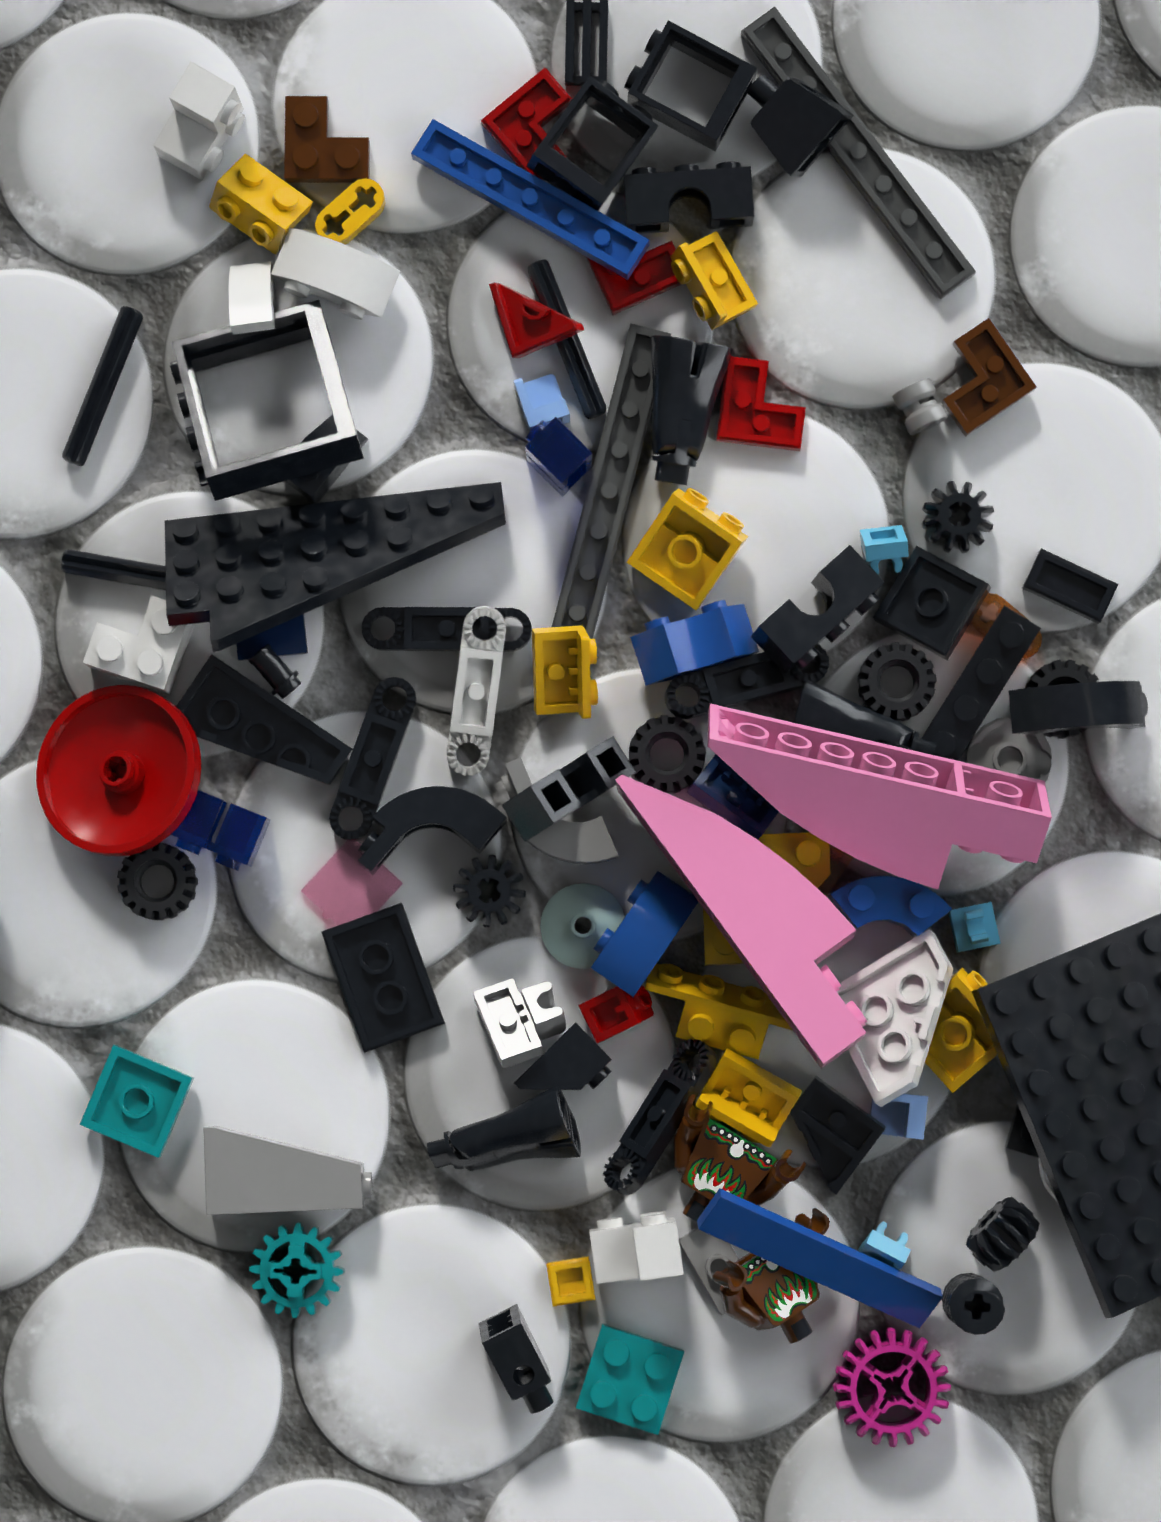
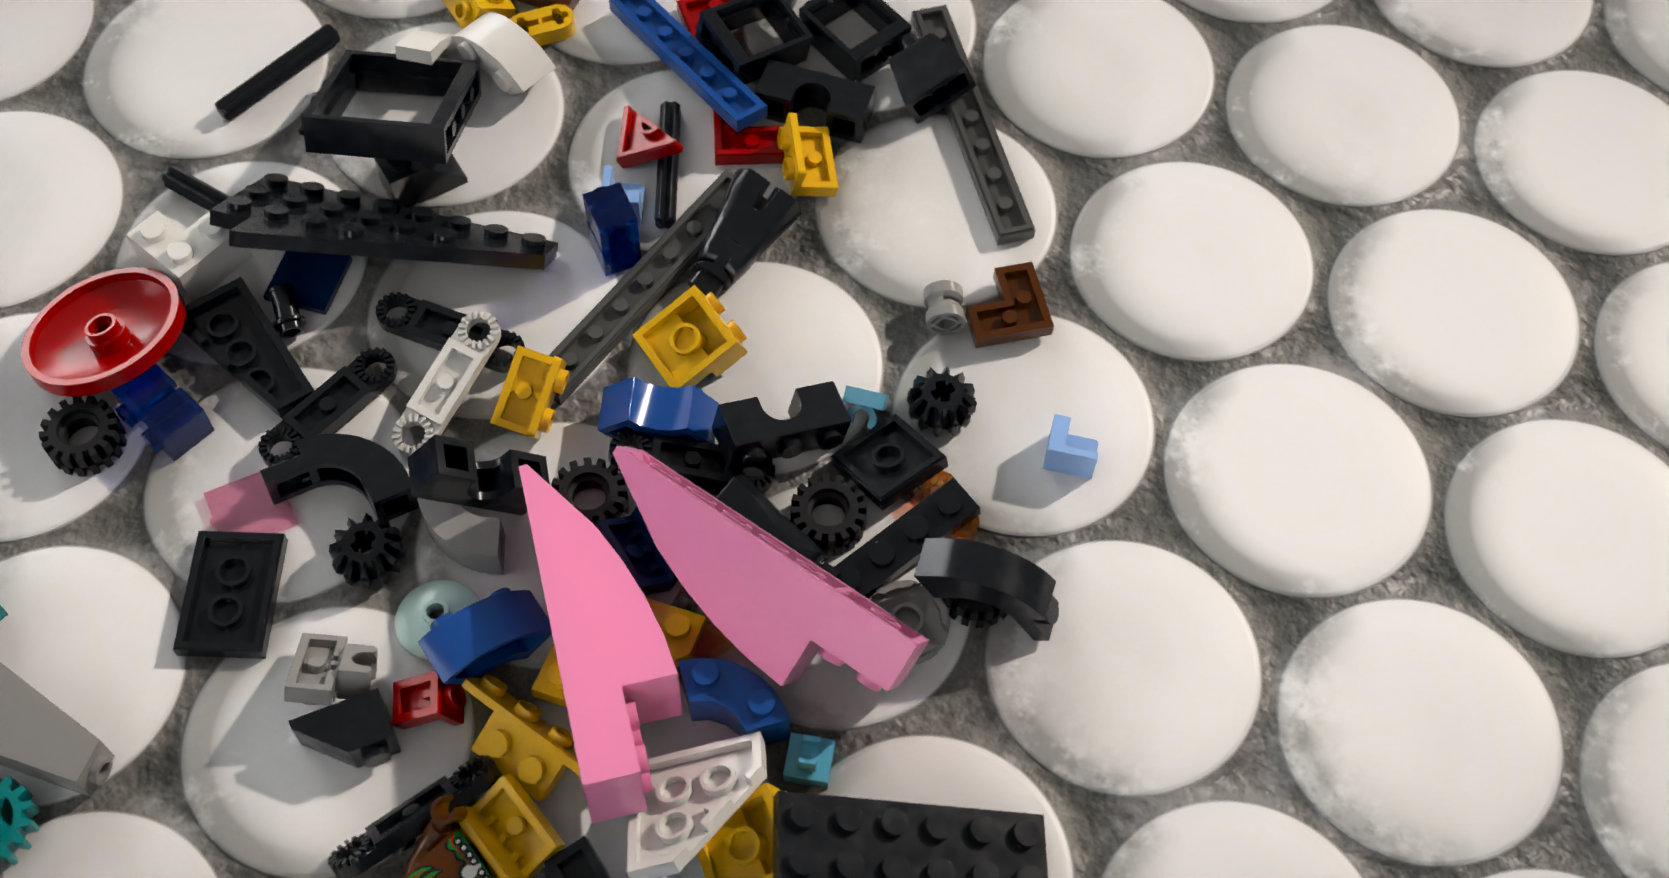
camera: 15 degrees right, 25 degrees down
black piece [427,1085,581,1171] -> none
red tile [716,356,806,451] -> none
black tile [1022,548,1118,624] -> none
none -> light blue panel [1043,414,1098,479]

